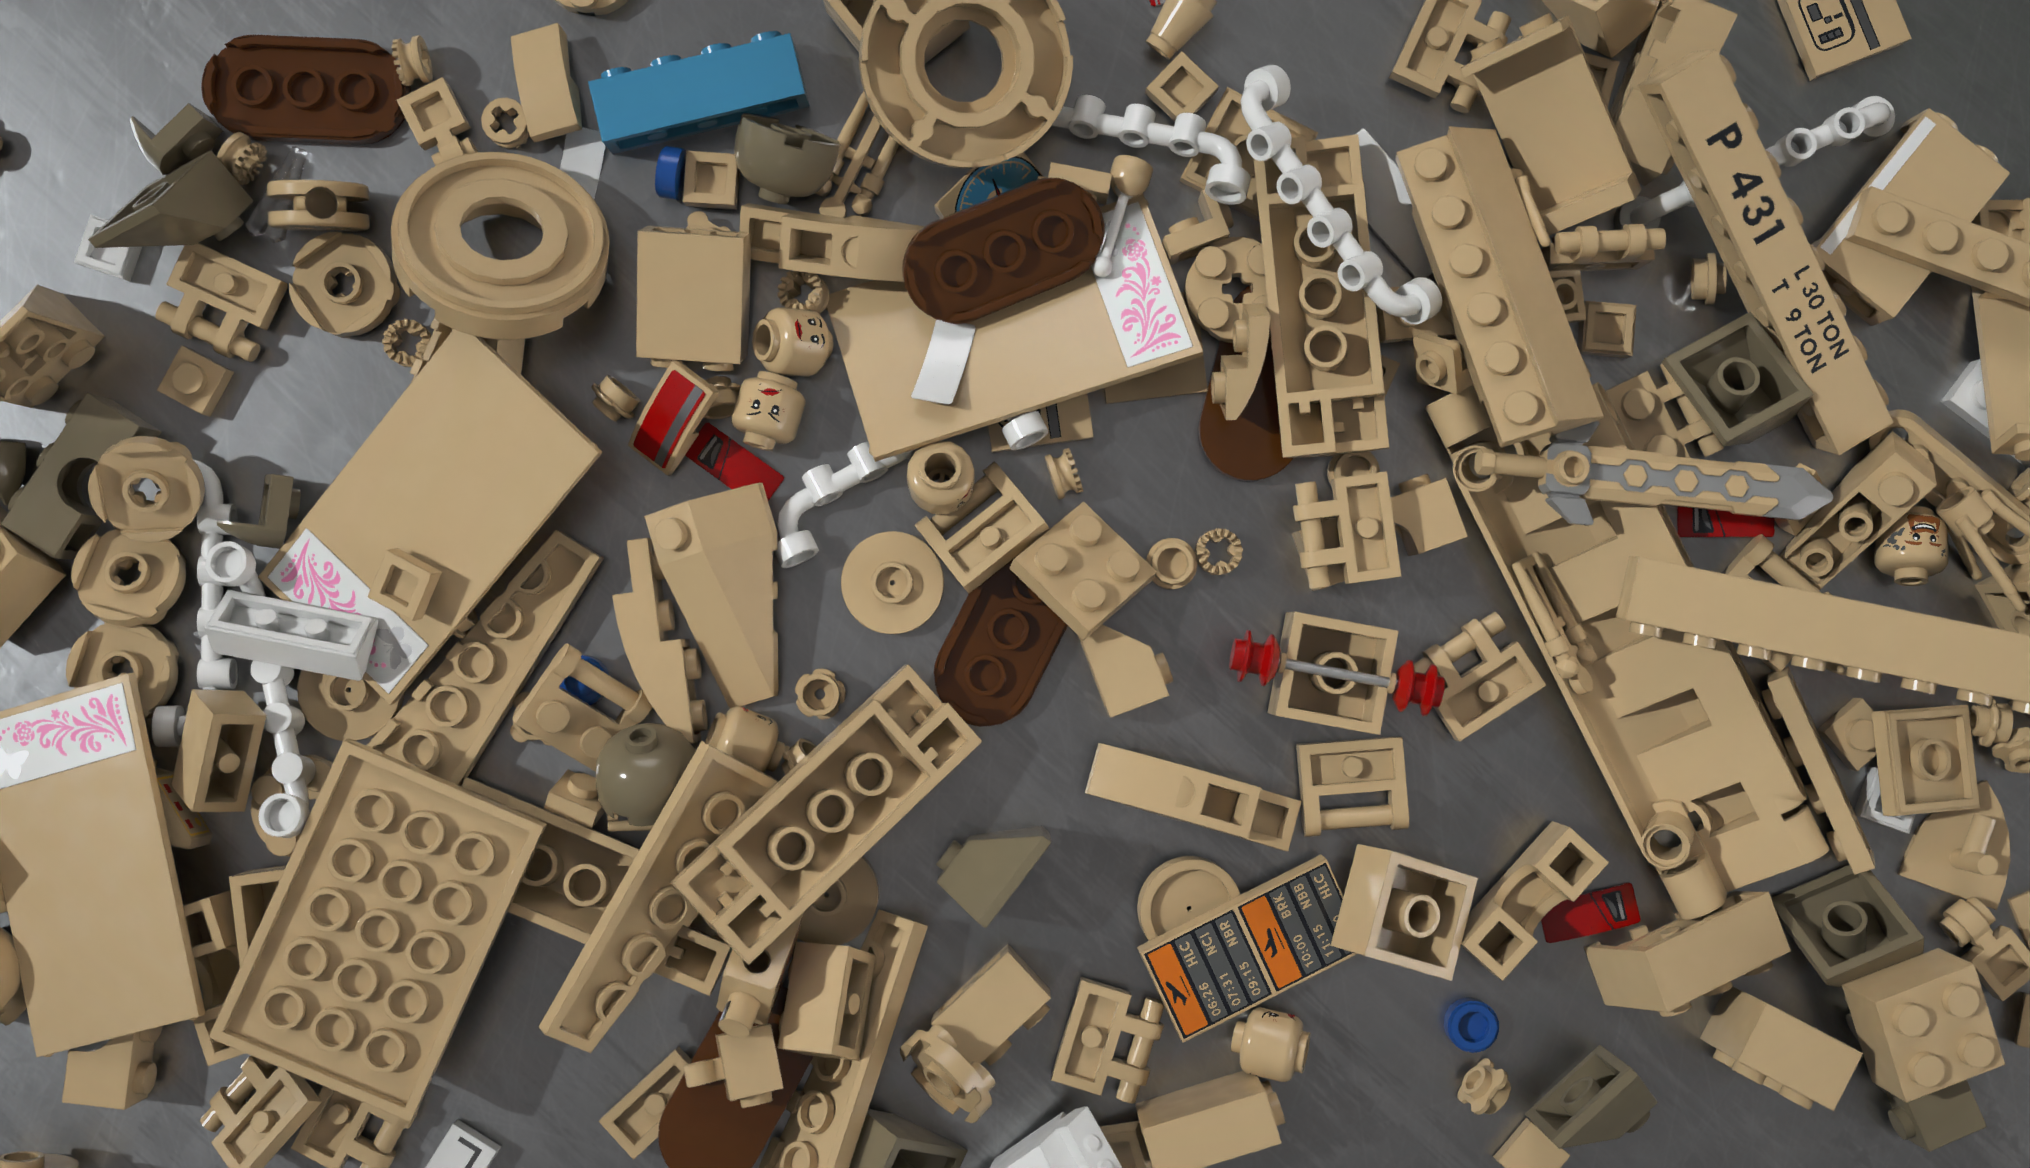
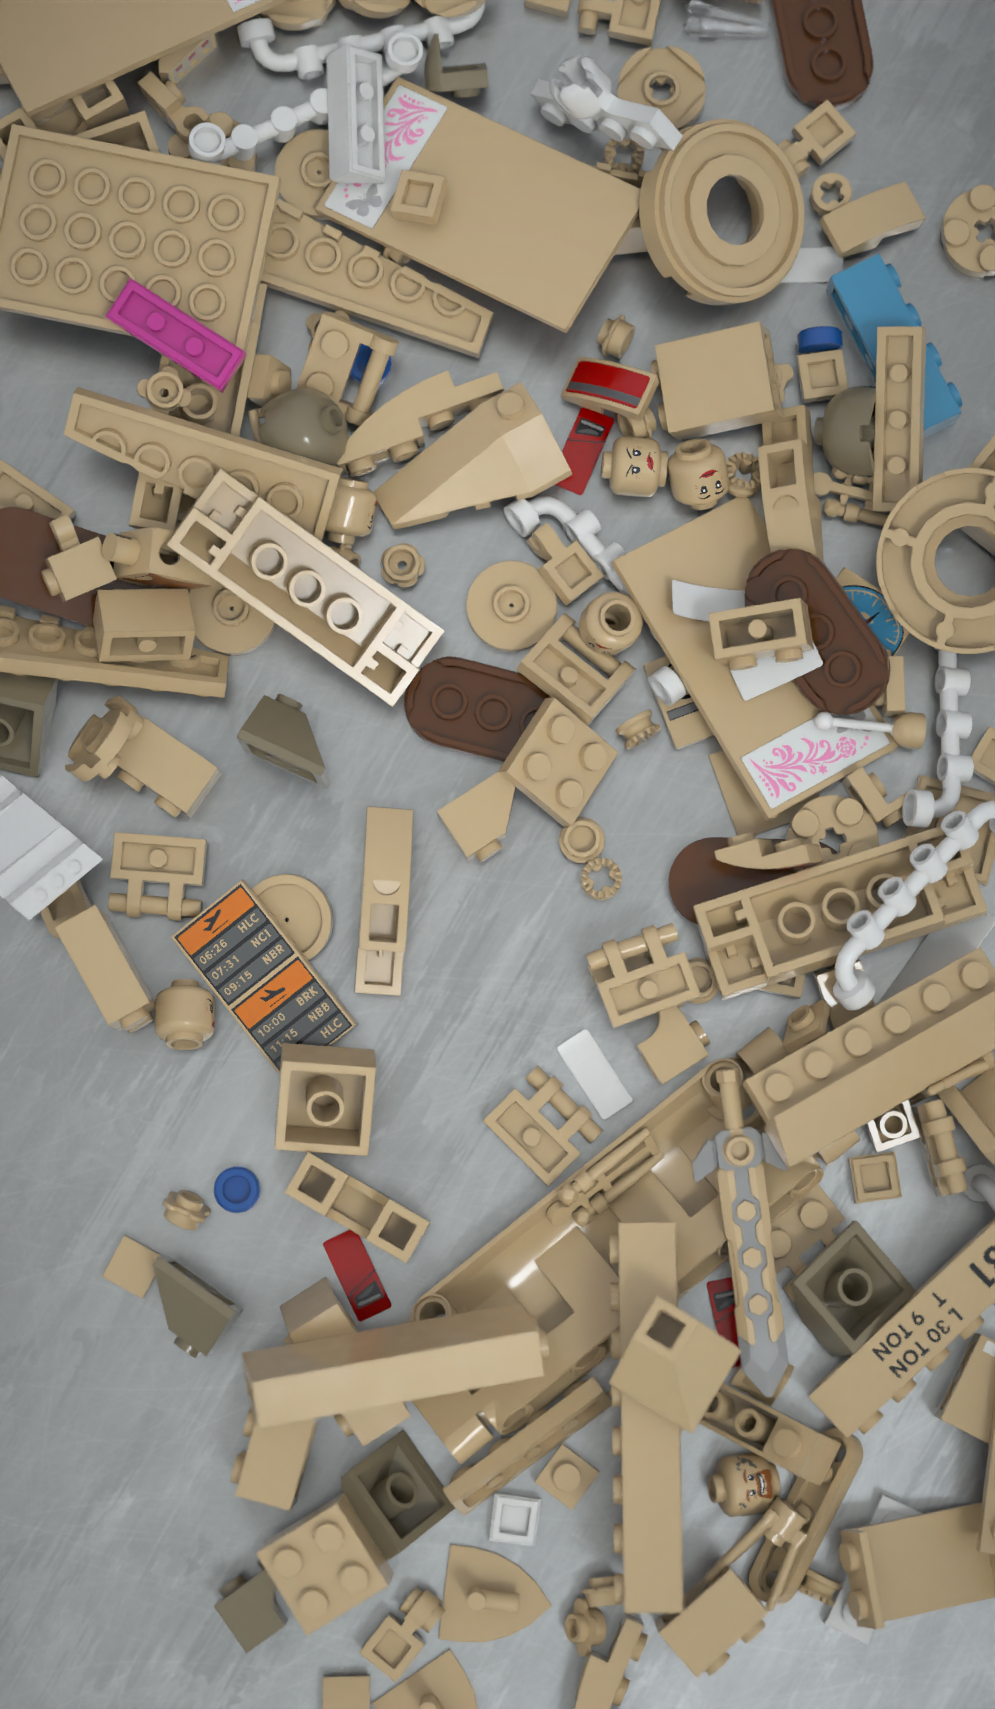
camera: 80 degrees right, 5 degrees down
tan brick [171,689,267,812] -> none
tan head [267,180,370,232] -> none
tan bush [392,35,433,86] -> none
tan brick [1229,611,1445,735] -> none
tan plate [1296,736,1409,837] -> none
tan plate [1690,253,1727,305] -> none
tan tile [1872,705,1980,816] -> none
none -> dark pink tile [105,278,247,393]
none -> tan plate [137,71,212,144]
none -> tan plate [137,366,192,415]
none -> tan brick [242,1303,549,1429]
none -> tan plate [526,523,604,606]
none -> white plate [529,55,683,151]
none -> white sticker [557,1029,633,1120]
none -> tan slope [609,1296,742,1434]
none -> tan brick [708,598,814,671]
none -> white sticker [730,642,823,701]
none -> tan plate [873,326,926,512]

